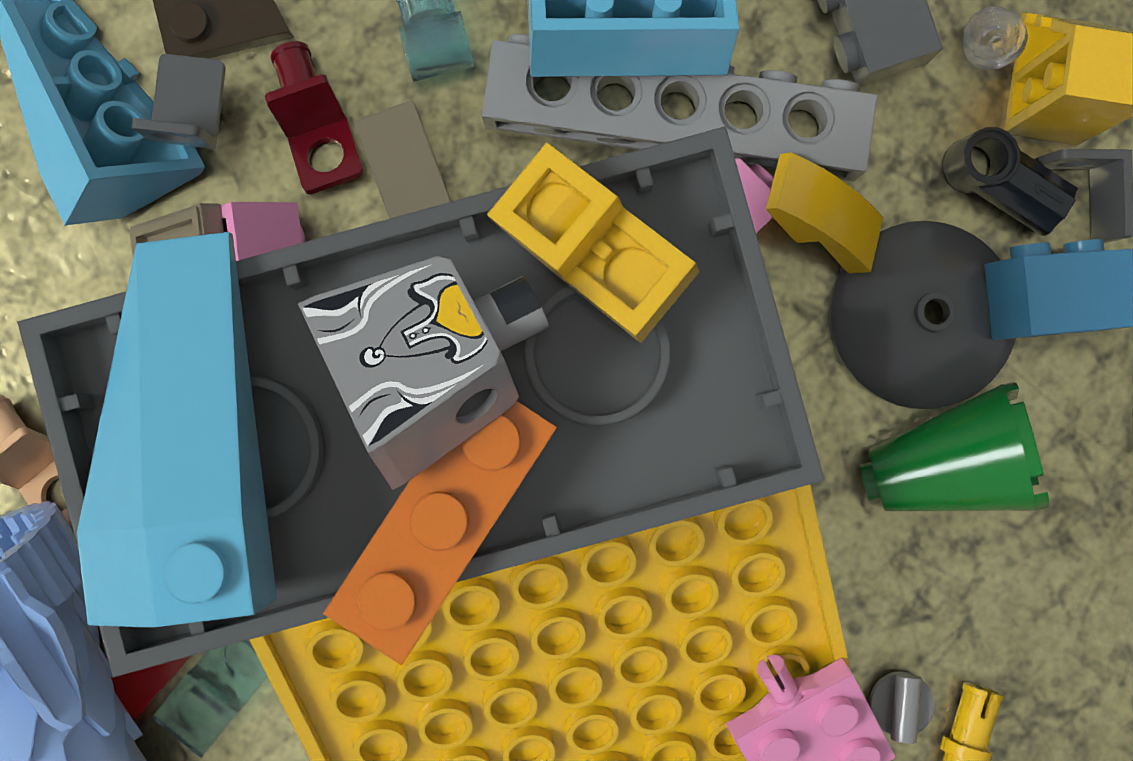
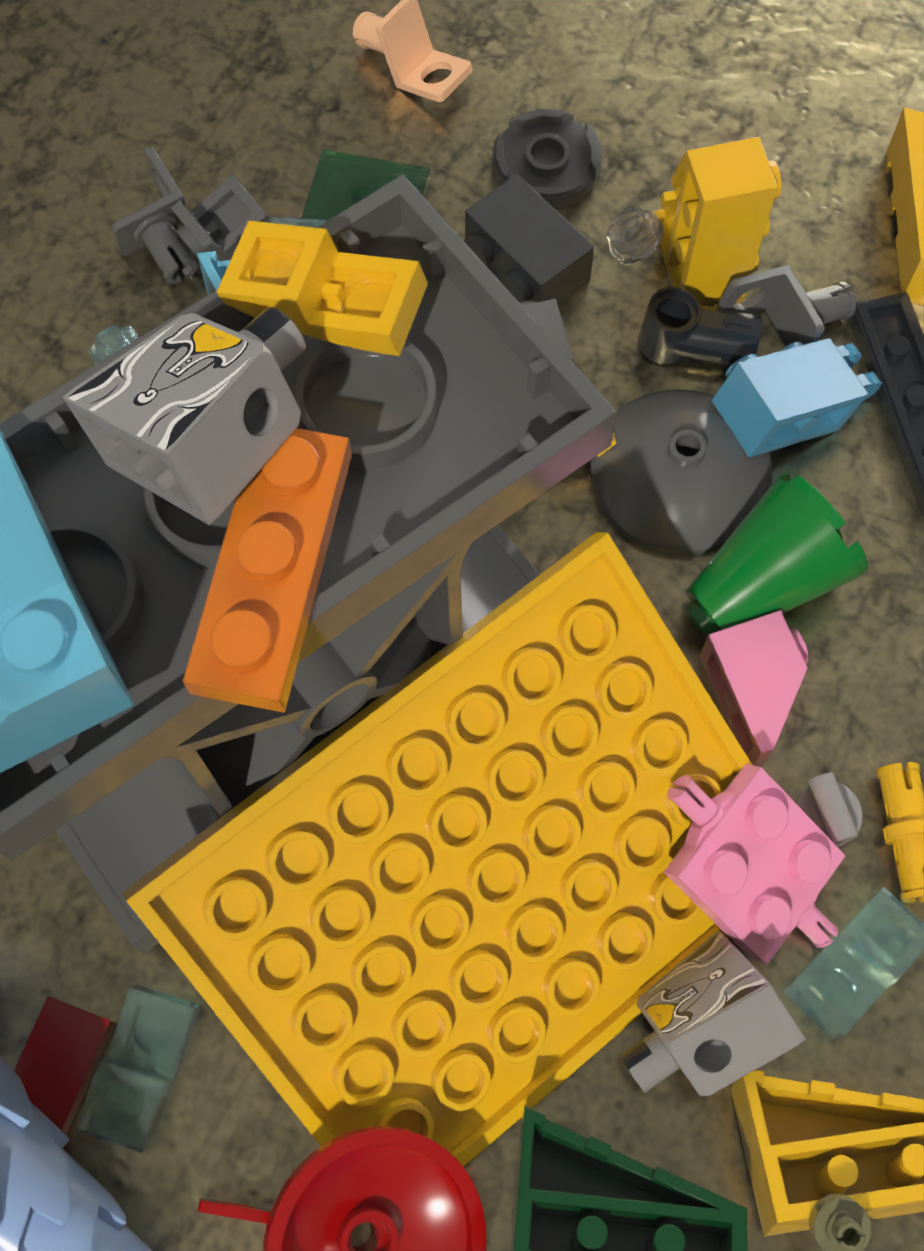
camera: 25 degrees left, 20 degrees down
none -> bright pink slope [700,610,808,767]

